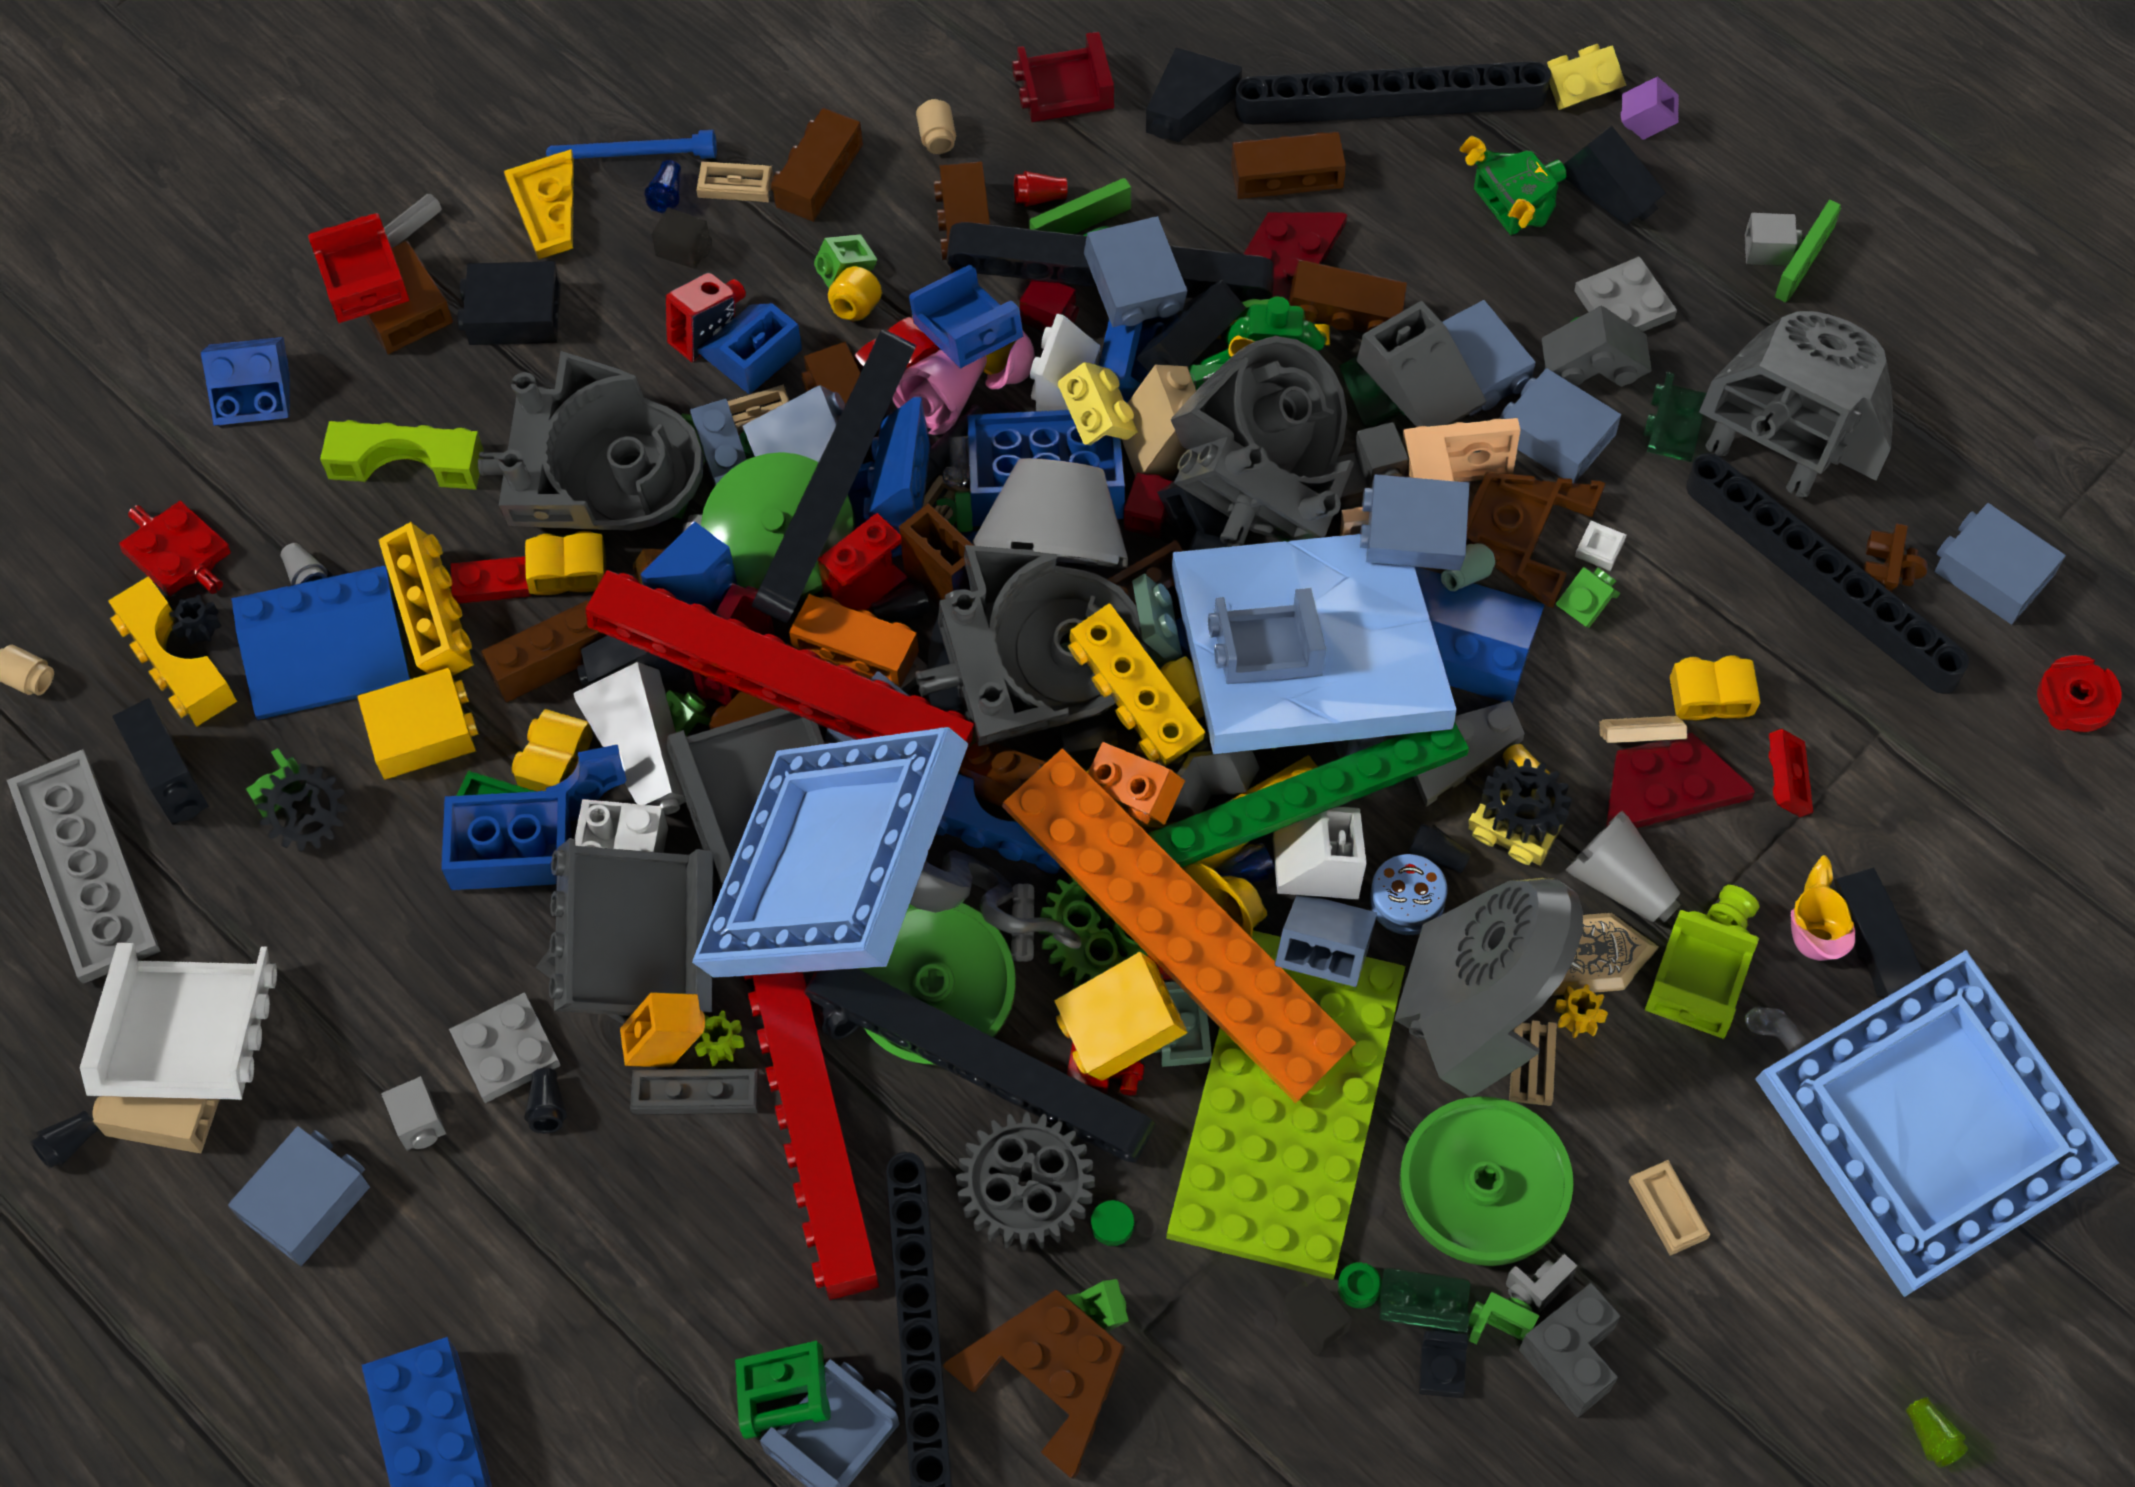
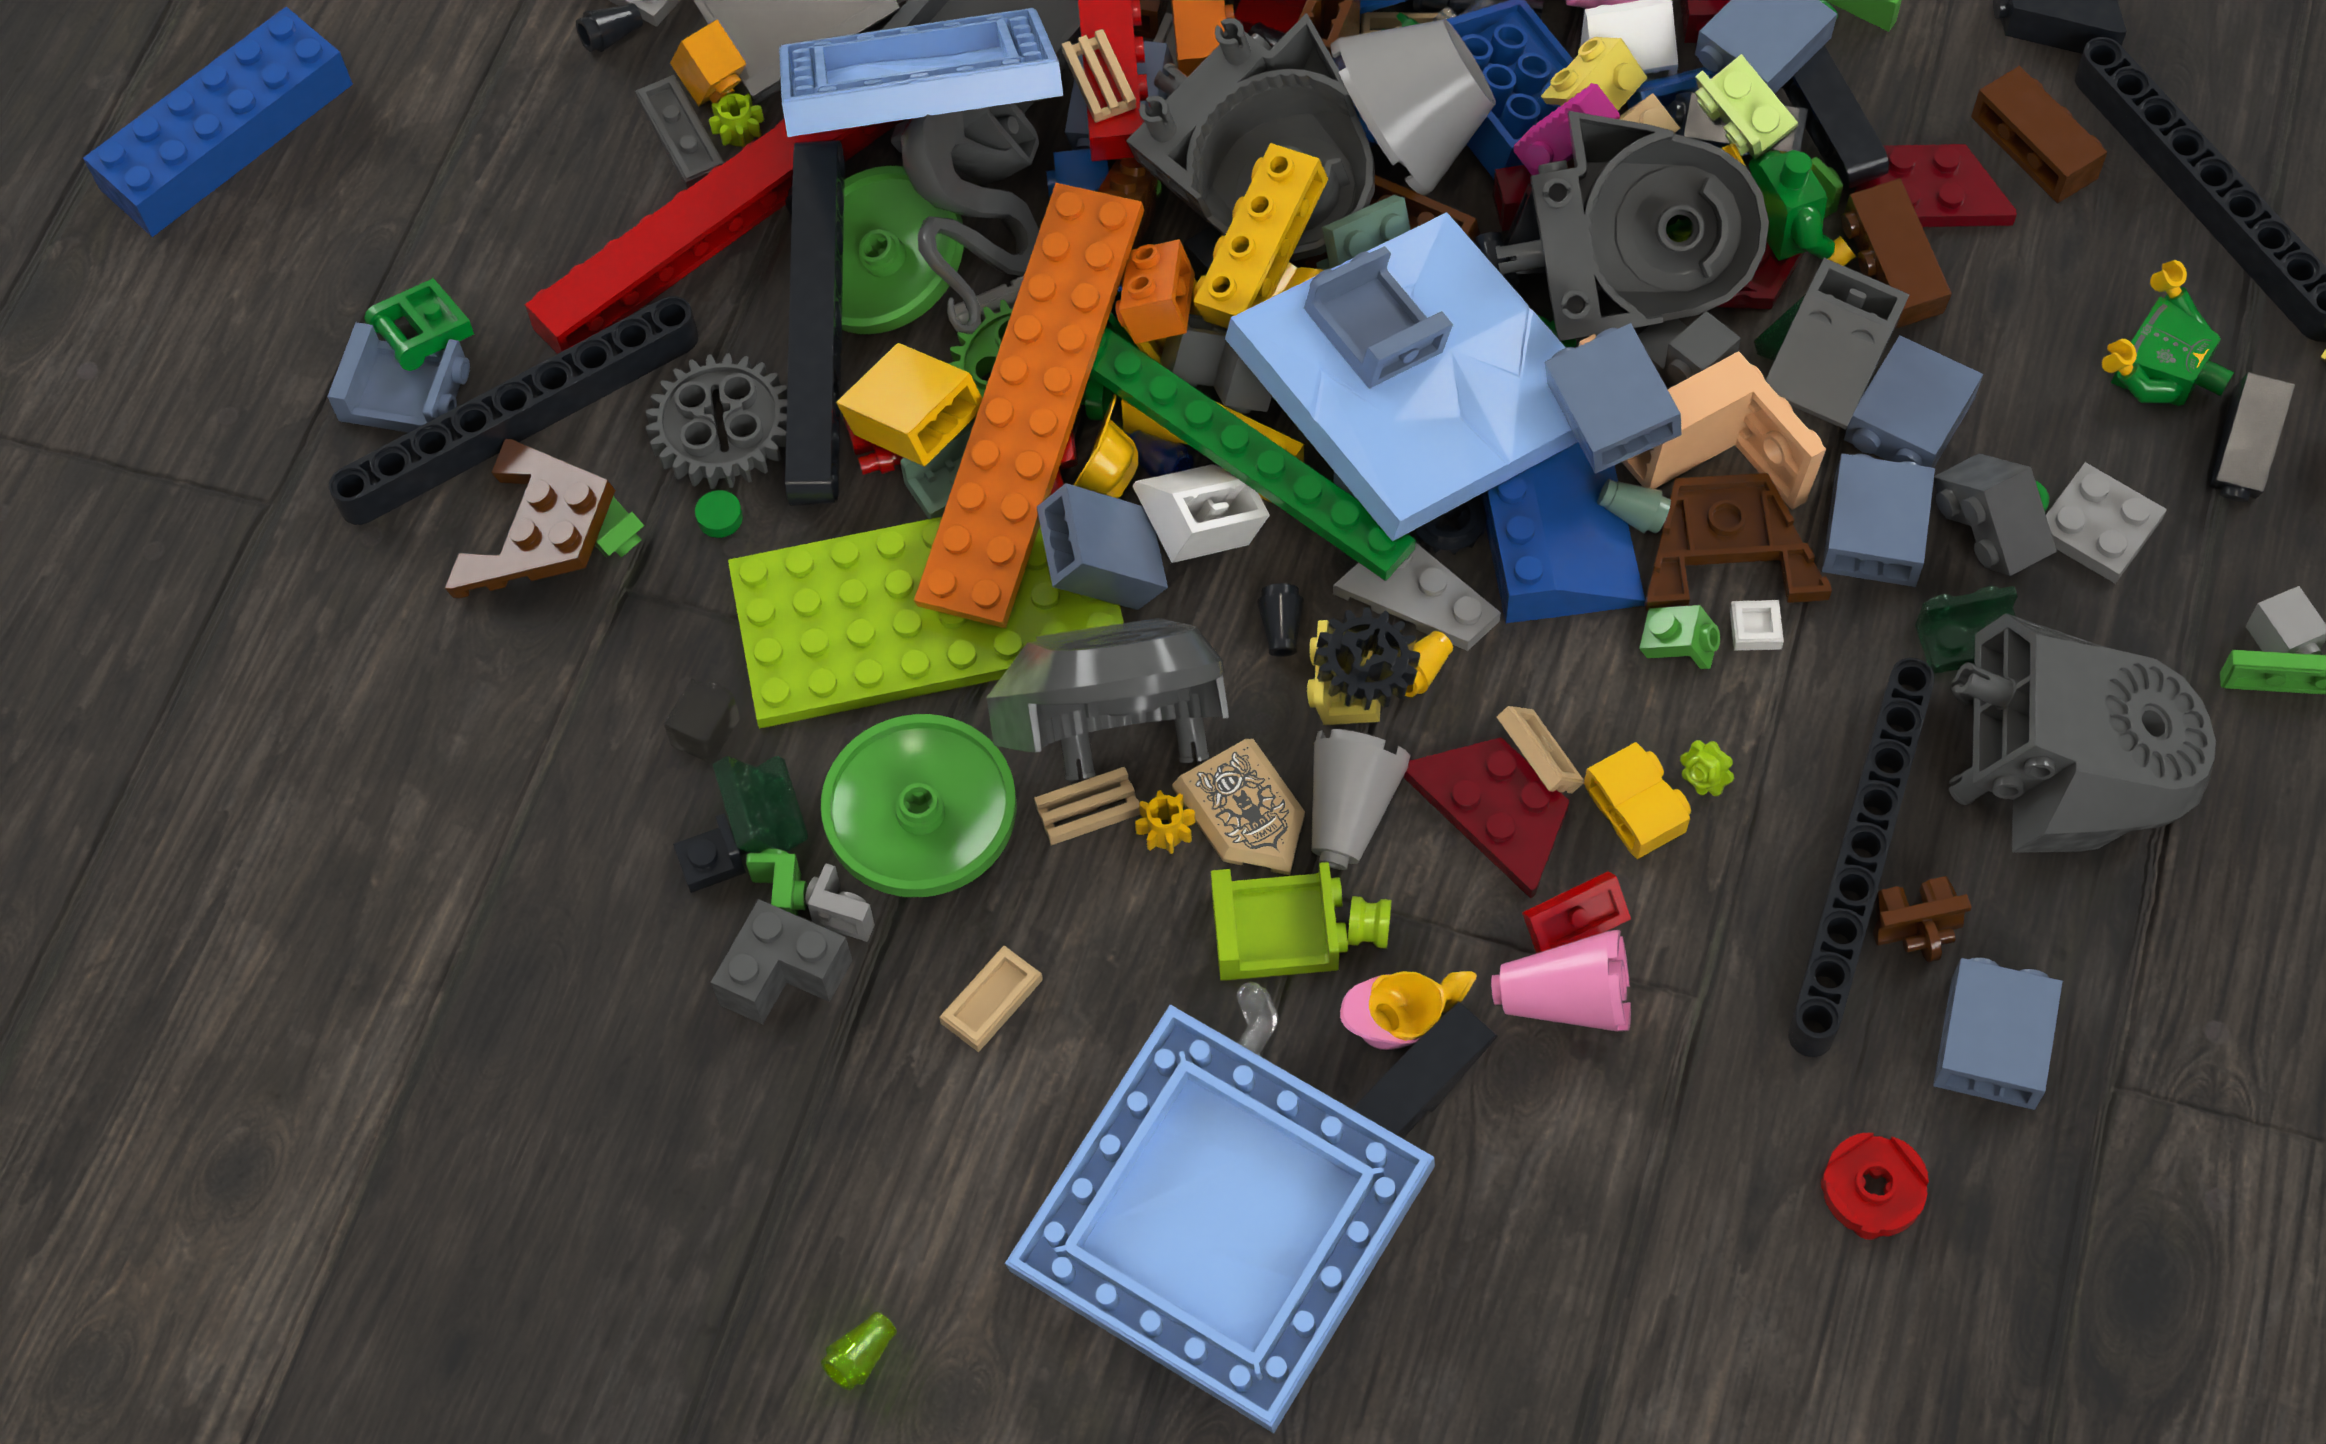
camera: 65 degrees right, 0 degrees up
green tile [1338,1262,1382,1309] -> none
light blue head [1370,854,1448,935] -> none
none -> tan tile [1062,29,1137,123]
none -> bright pink cone [1491,930,1631,1032]
none -> dark pink brick [1514,83,1620,175]
none -> lime plant [1680,740,1734,796]
none -> yellowish green bracket [1695,54,1798,160]

